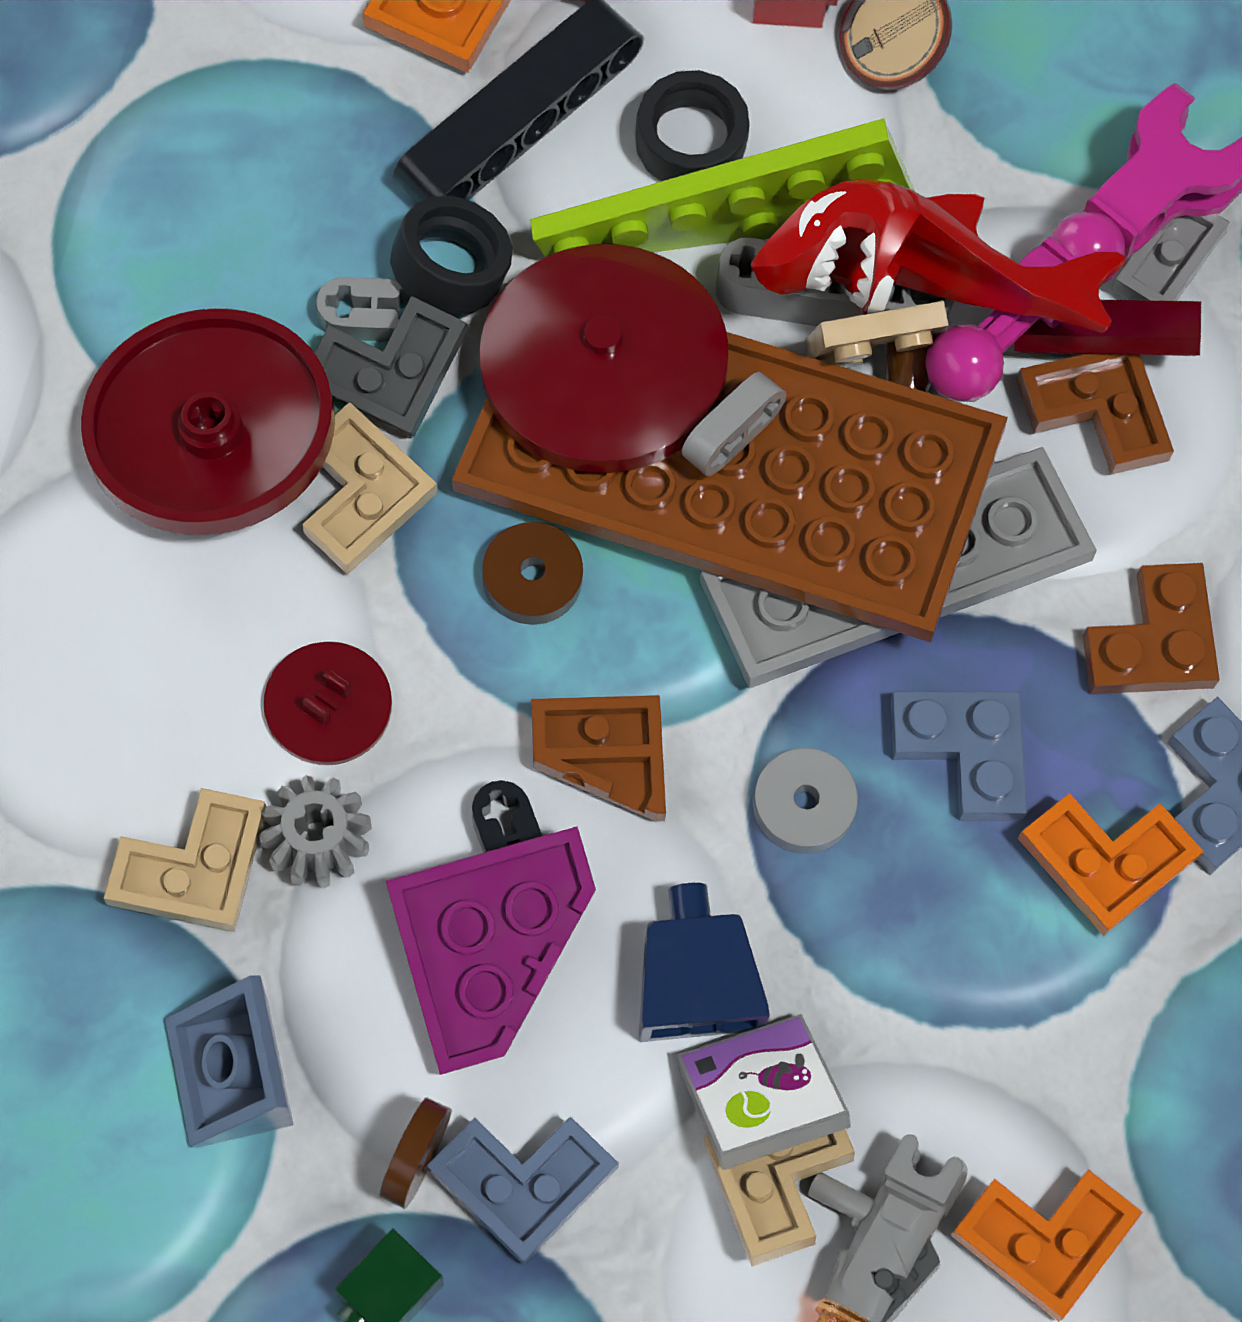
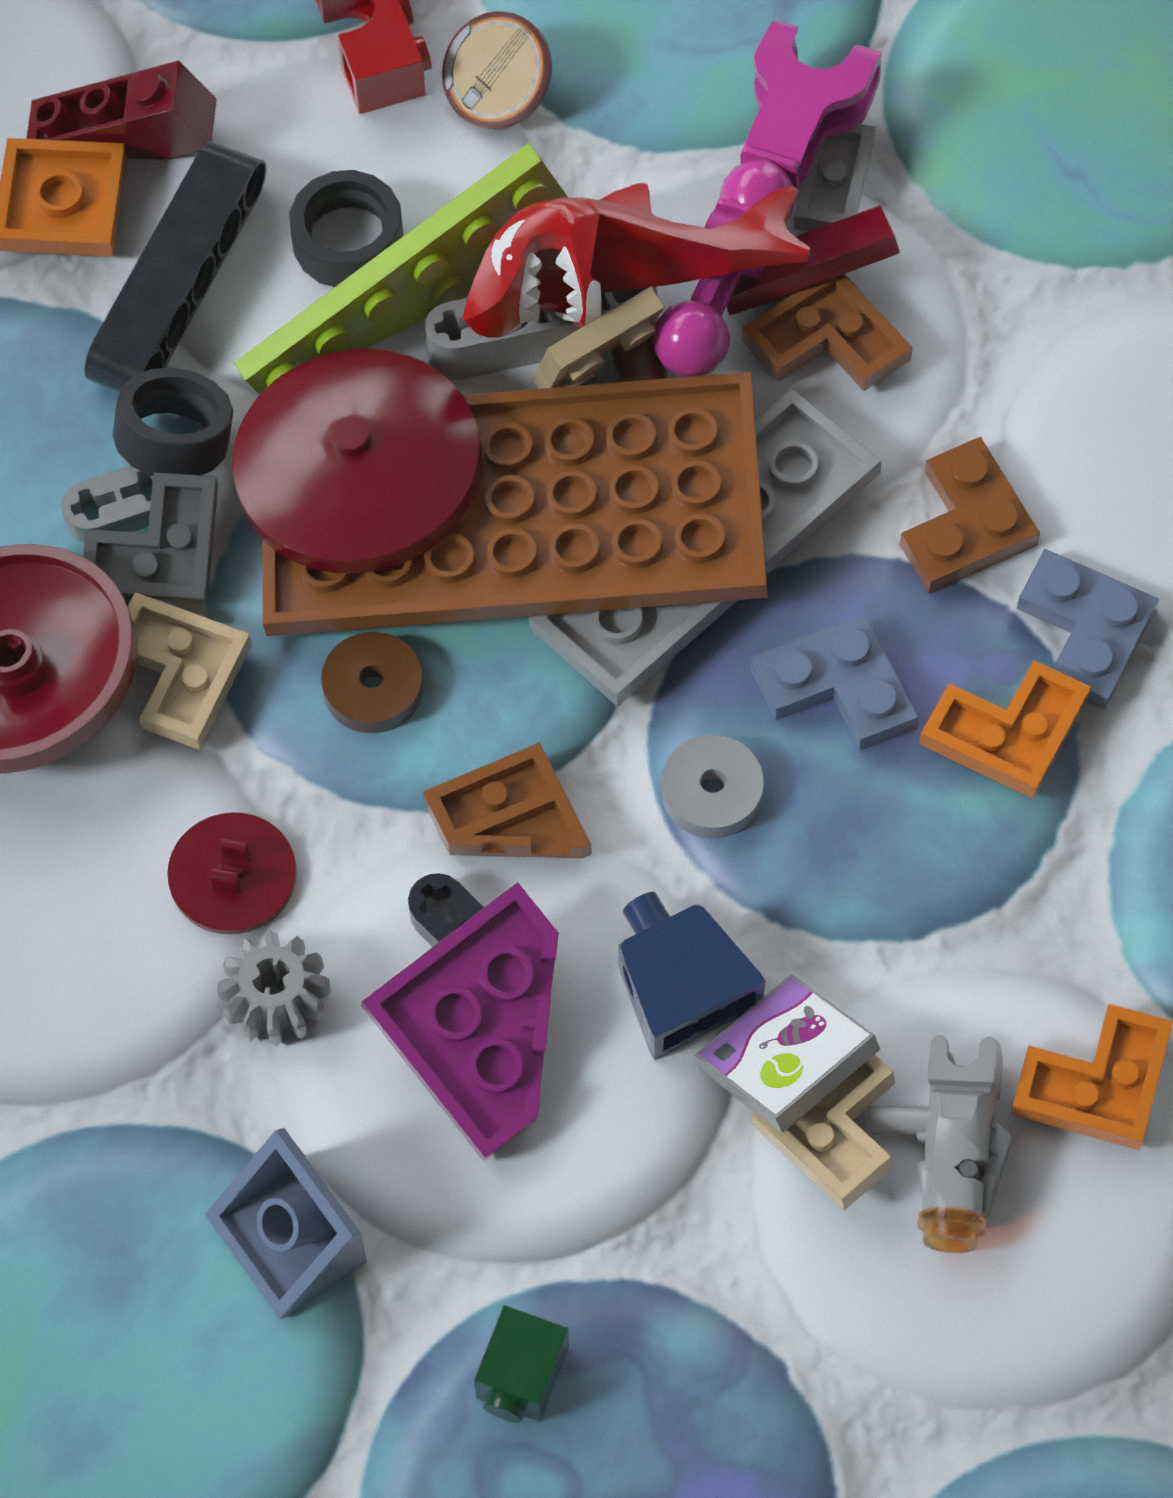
camera: 15 degrees left, 5 degrees down
tan plate [104,788,266,932] -> none
reddish brown piece [379,1097,452,1209] -> none
sand blue plate [427,1116,619,1265] -> none
light grey beam [682,372,786,476] -> none

